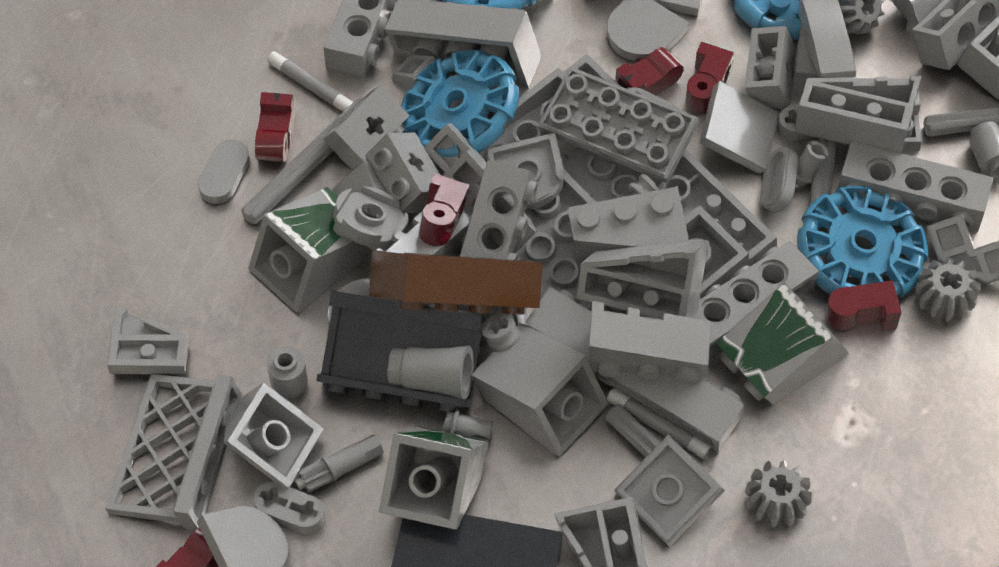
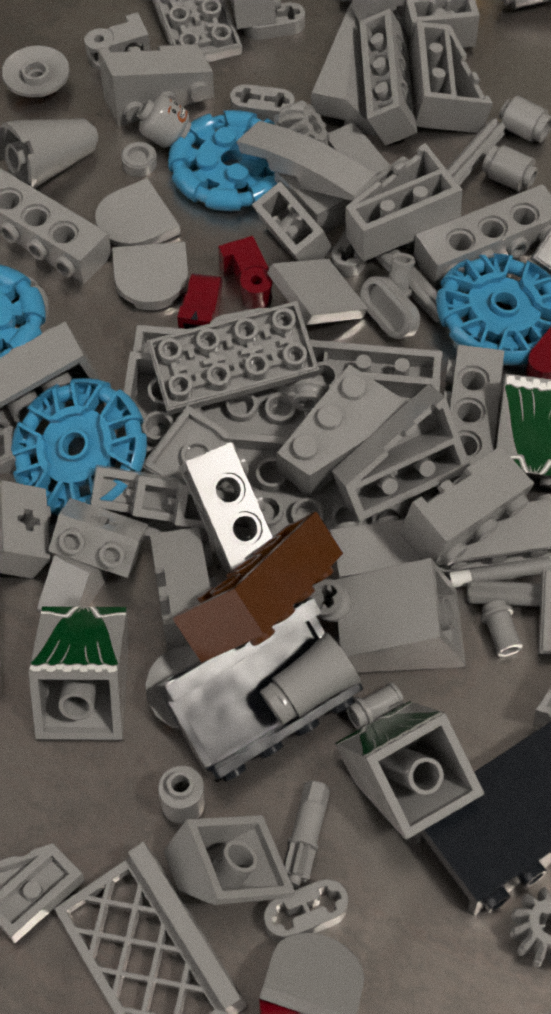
camera: 45 degrees left, 0 degrees up
light grey plate [333,187,408,251] -> none
leg [419,173,470,246] -> none
none -> light grey tile [328,122,390,175]
none -> light grey pin [480,600,524,657]

